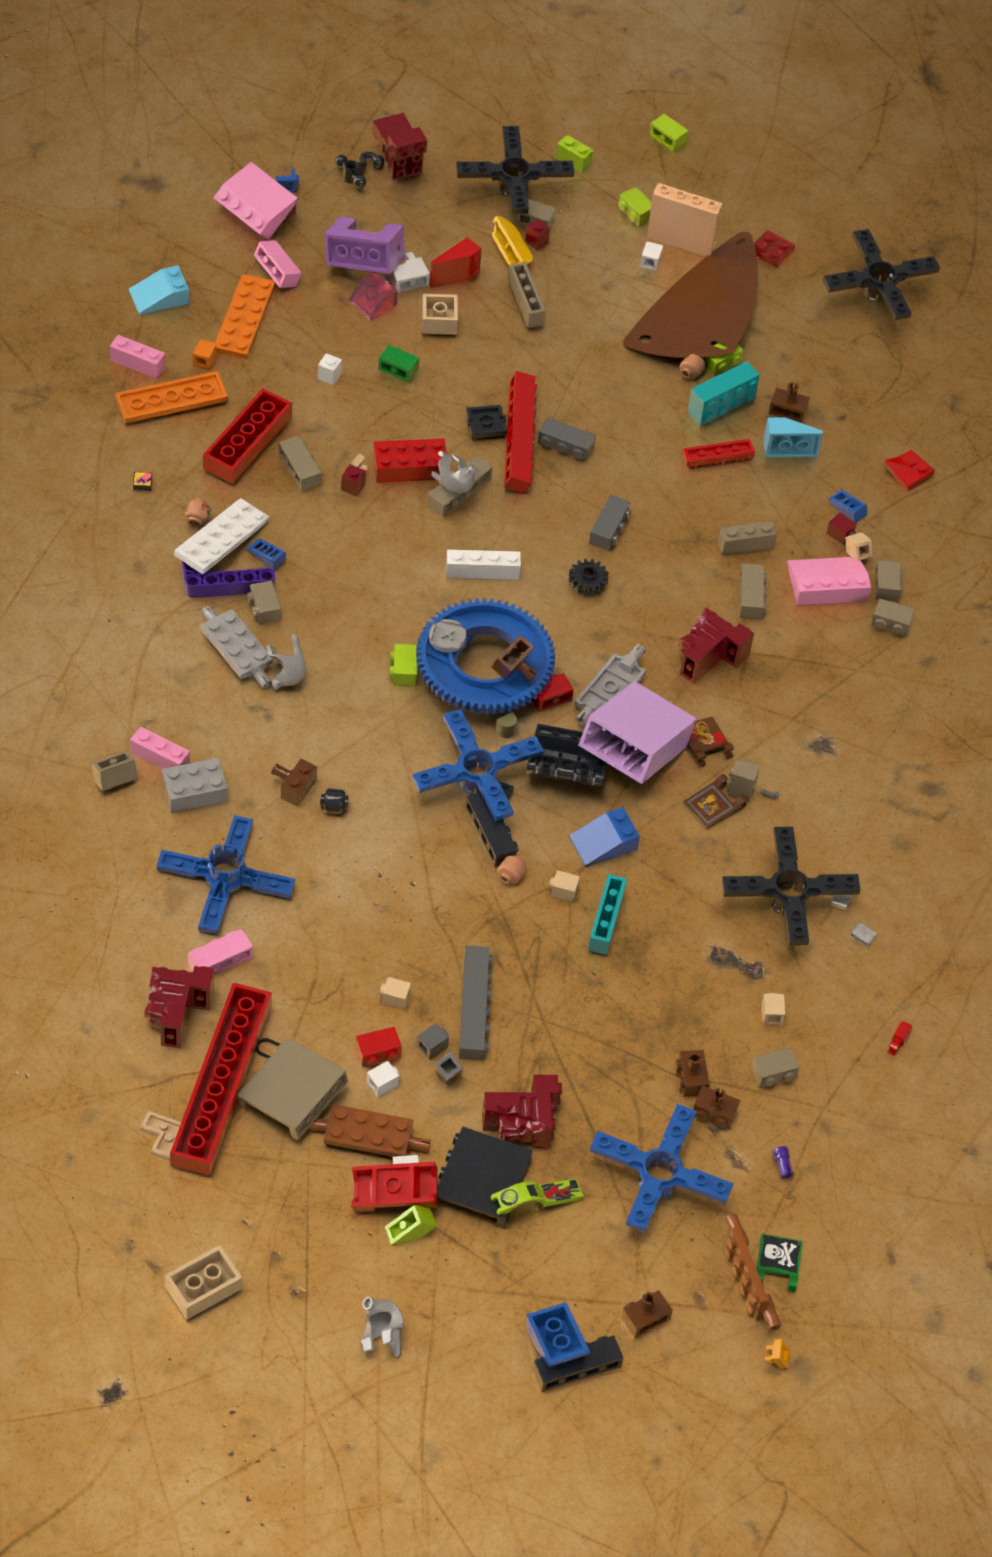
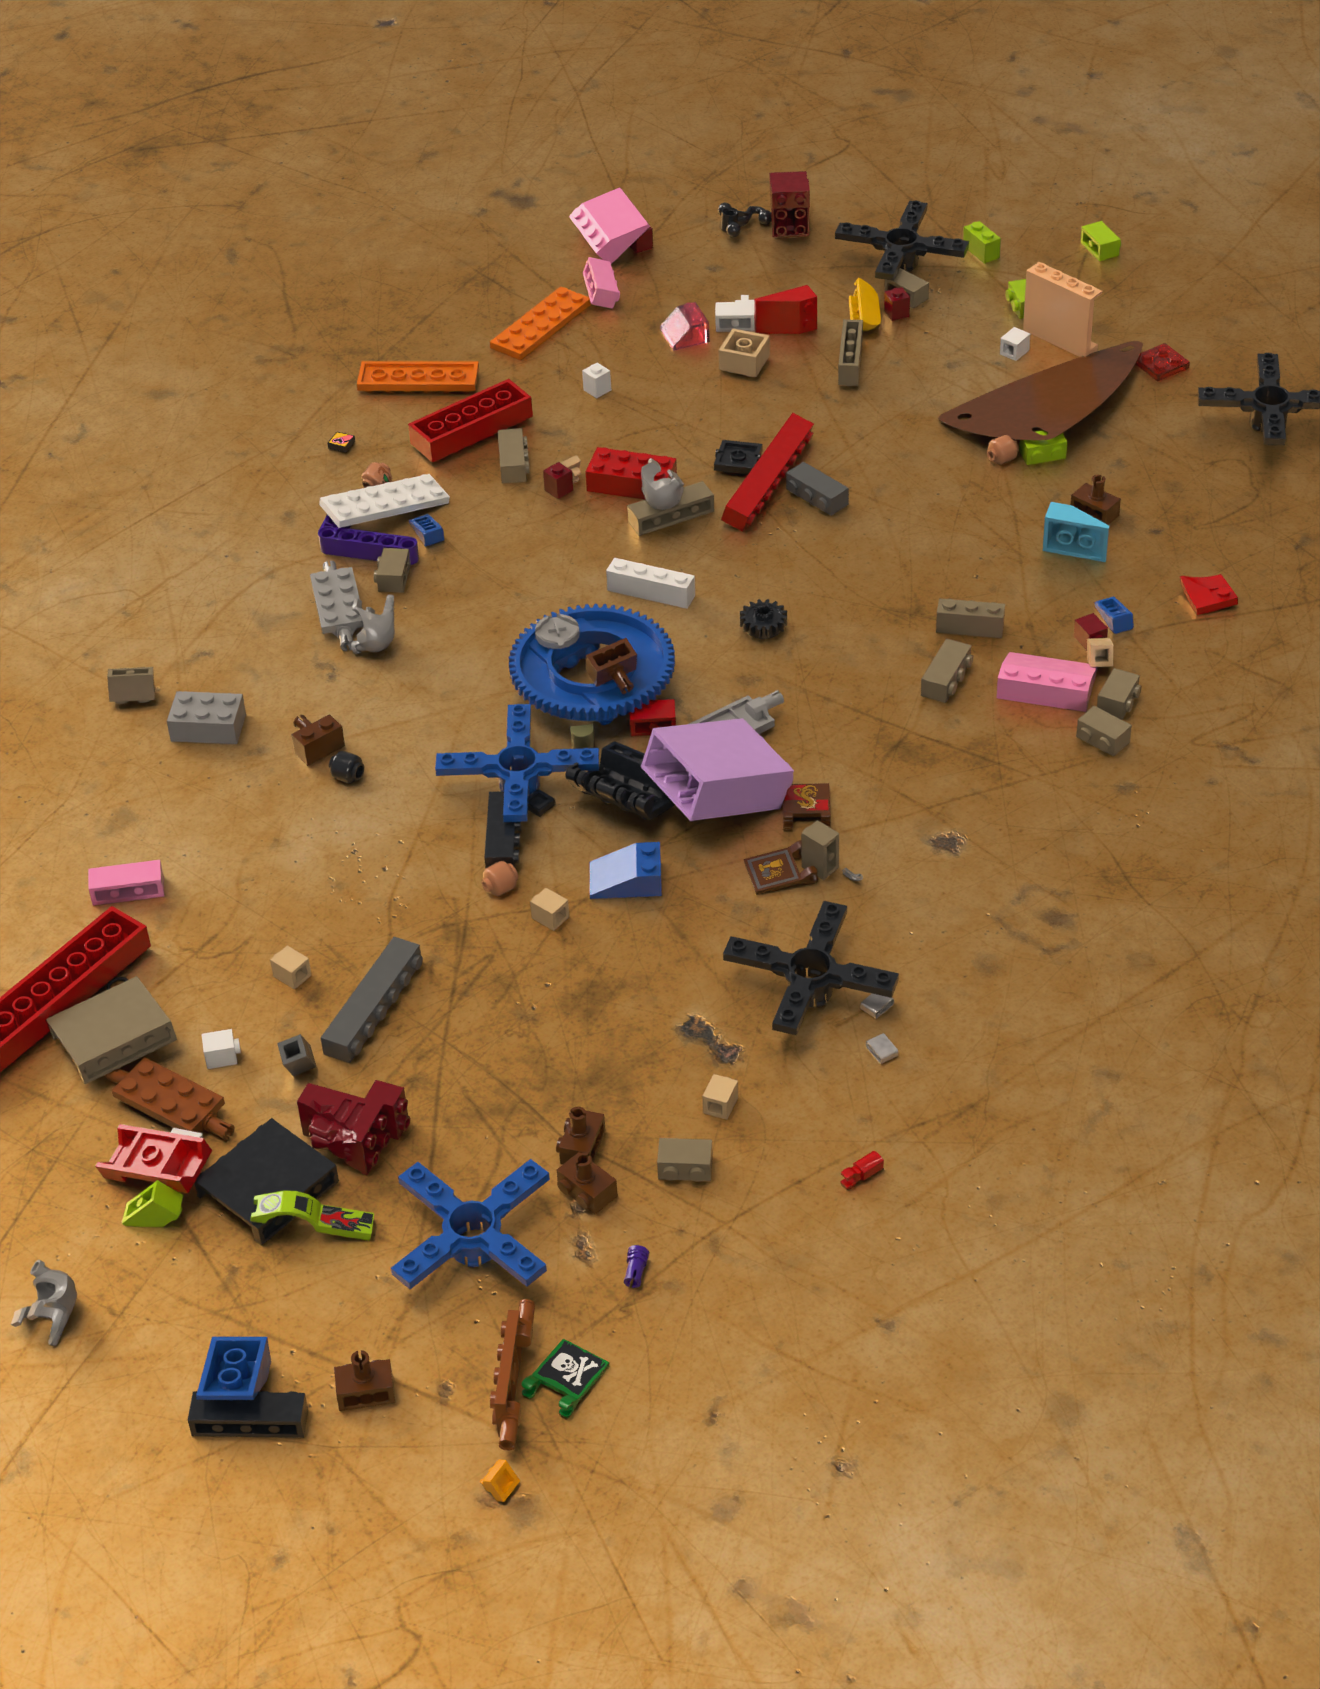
camera: 30 degrees right, 10 degrees down
bright pink brick [110,335,165,379] -> none
medium azure slope [129,265,189,315] -> none
bright pink brick [130,726,190,769] -> none
dark red brick [144,966,214,1049] -> none
blue piece [156,815,295,935] -> none
orange brick [193,339,217,370] -> none
blue bracket [275,169,299,193] -> none
medium lavender piece [325,217,405,274] -> none
red brick [355,1026,402,1067] -> none
green brick [378,345,419,383] -> none
lime brick [390,644,417,686] -> none
dark grey brick [416,1023,449,1060] -> none
teal brick [588,874,627,955] -> none
dark grey brick [589,495,632,551] -> none
dark red brick [678,608,754,684] -> none
red gear [682,438,755,469] -> none
teal brick [688,362,760,426] -> none

